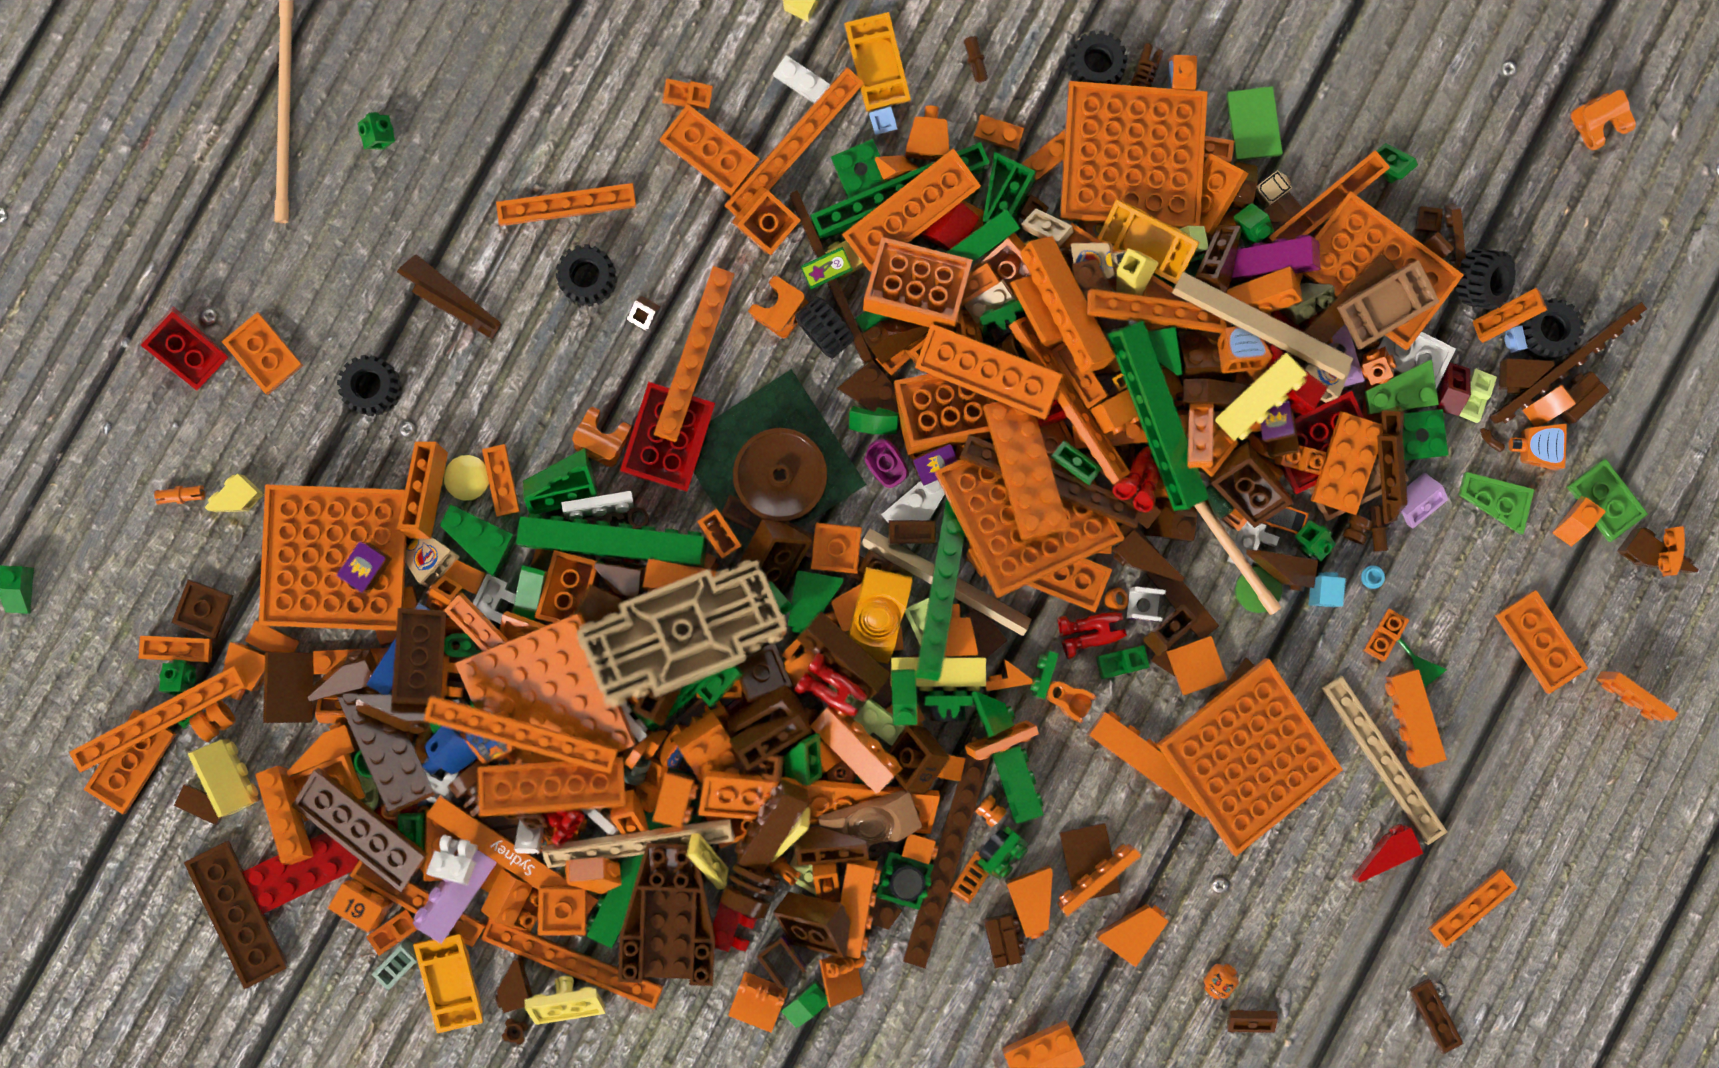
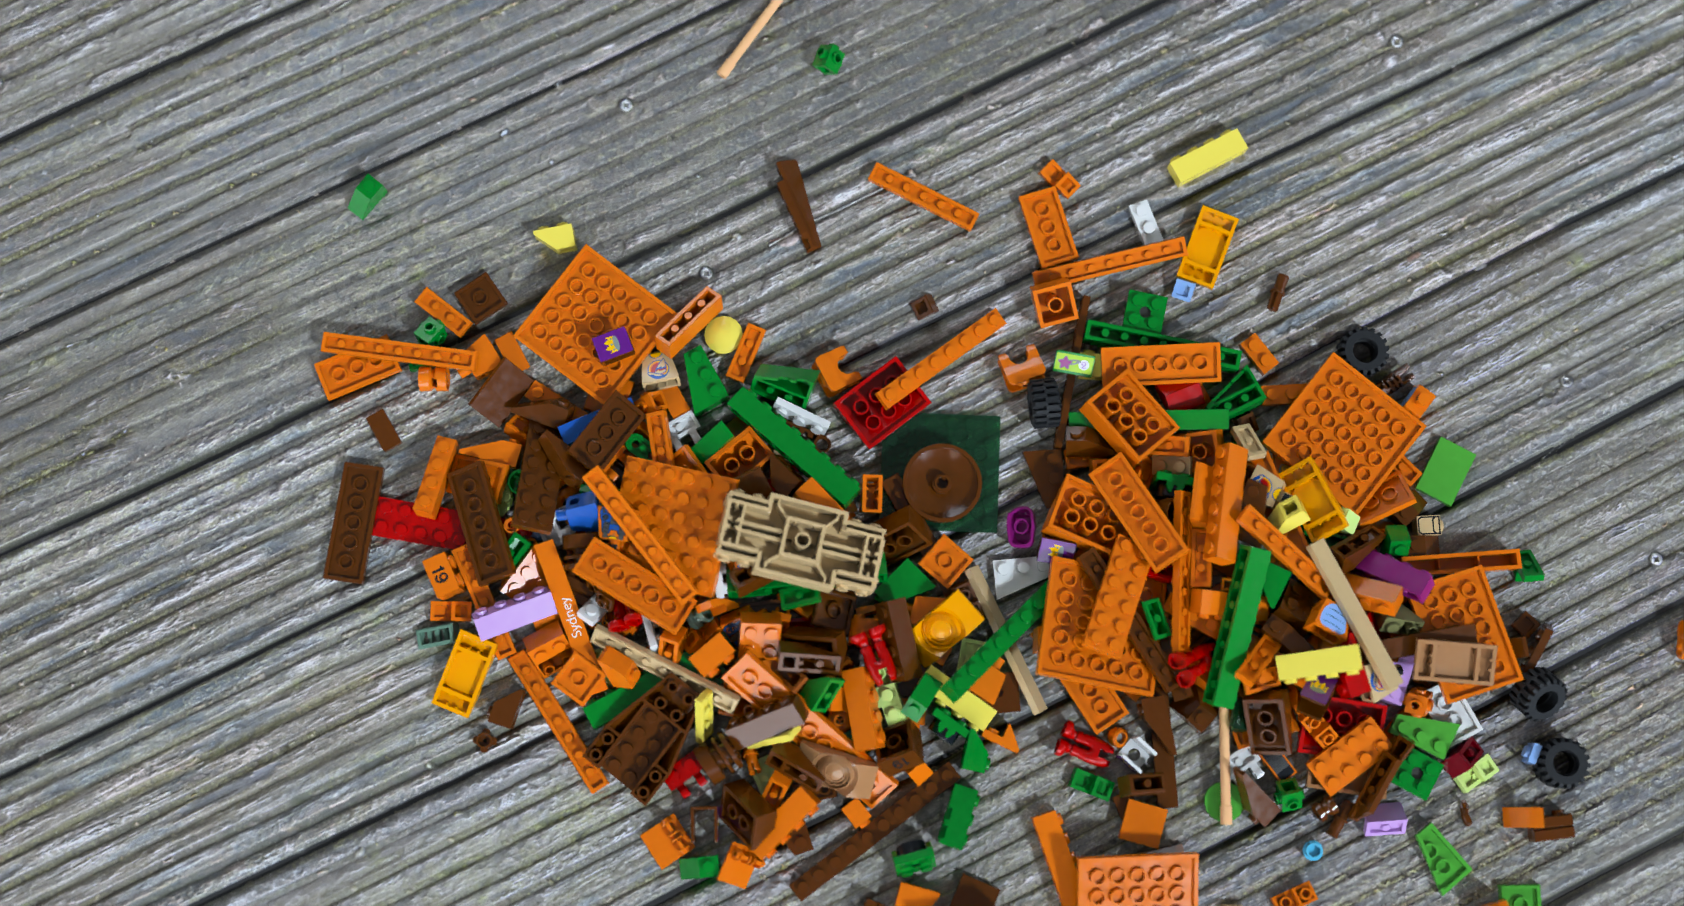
camera: 30 degrees right, 5 degrees down
red slope [140,306,228,391] -> none
orange pin [154,485,206,505] -> none
light yellow slope [188,739,259,818] -> none
orange plate [222,312,304,395] -> none
black tyre [337,355,402,416] -> none
white plate [426,835,477,886] -> none
light yellow plate [525,976,605,1025] -> none
black tyre [556,244,617,307] -> none
green slope [849,406,899,435] -> none
orange slope [875,155,919,179] -> none
piece [875,850,934,910] -> none
reddish brown tile [888,520,936,544] -> none
orange torso [905,105,949,161] -> none
orange slope [950,851,989,904] -> none
orange plate [965,720,1039,760] -> none
orange wheel [974,794,1007,828] -> none
green plate [1030,651,1059,699] -> none
orange piece [1046,681,1096,723] -> none
medium azure brick [1309,572,1345,607] -> none
orange plate [1472,288,1547,343] -> none
reddish brown plate [1489,302,1647,424] -> none
reddish brown slope [1499,359,1554,394] -> none
torso [1508,424,1567,470] -> none

